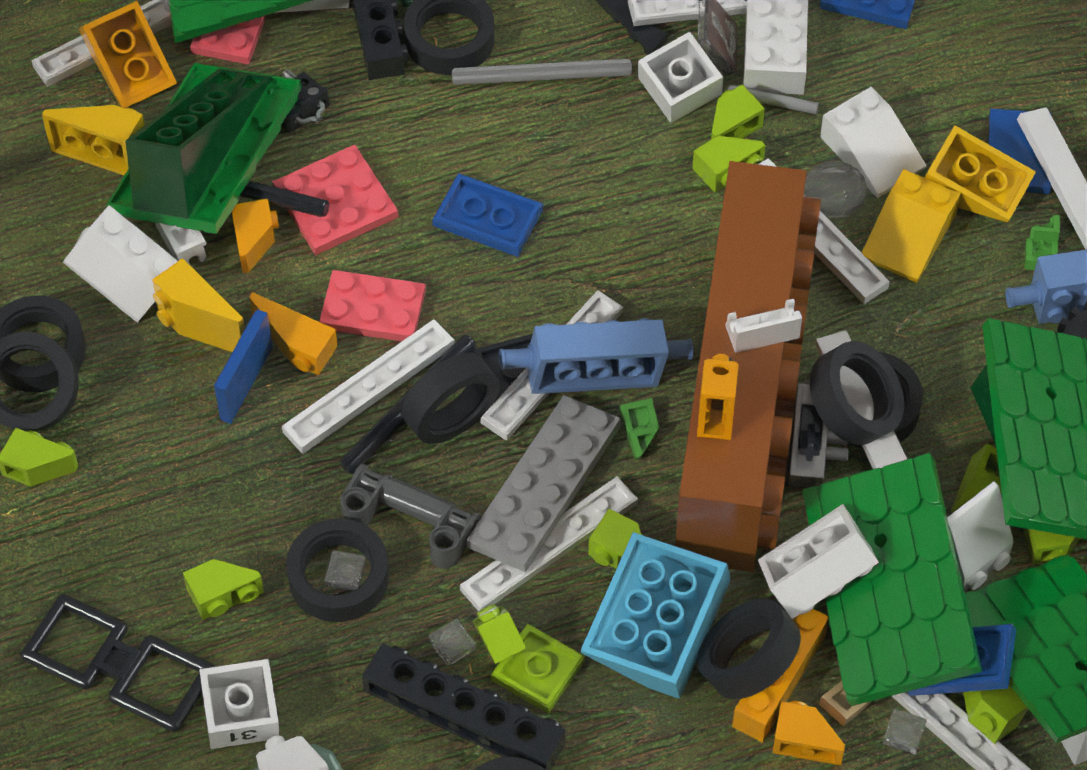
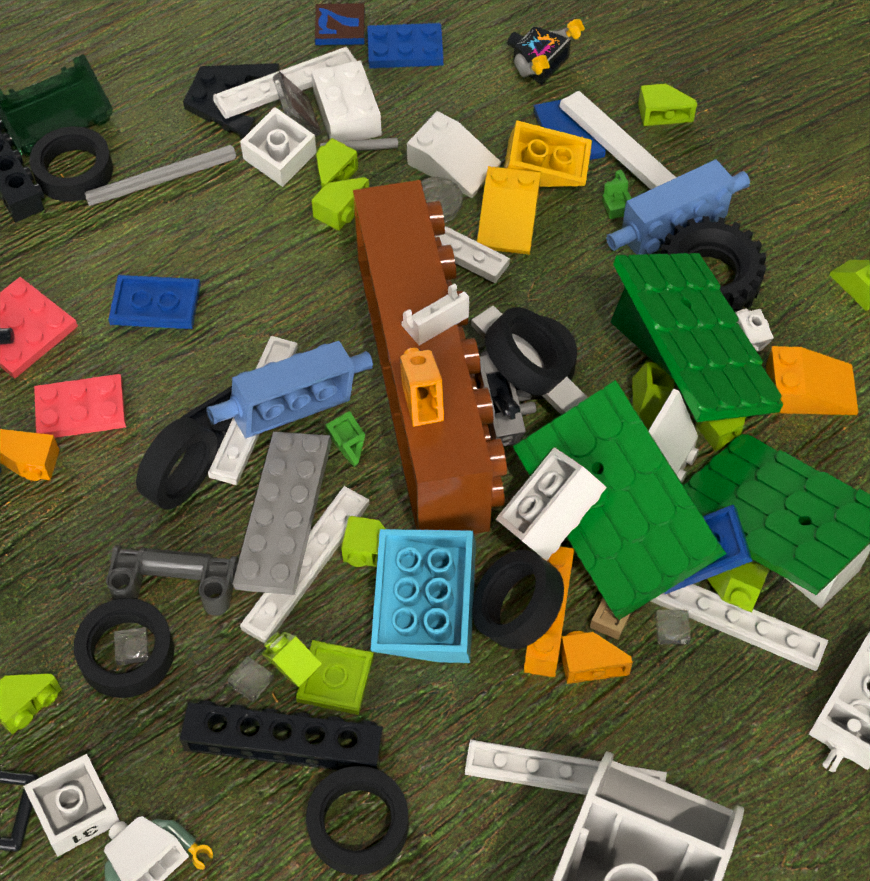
camera: 20 degrees left, 0 degrees up
white plate [282,319,454,454] -> none
black axle [340,335,476,474] -> none
none -> torso [507,19,585,85]

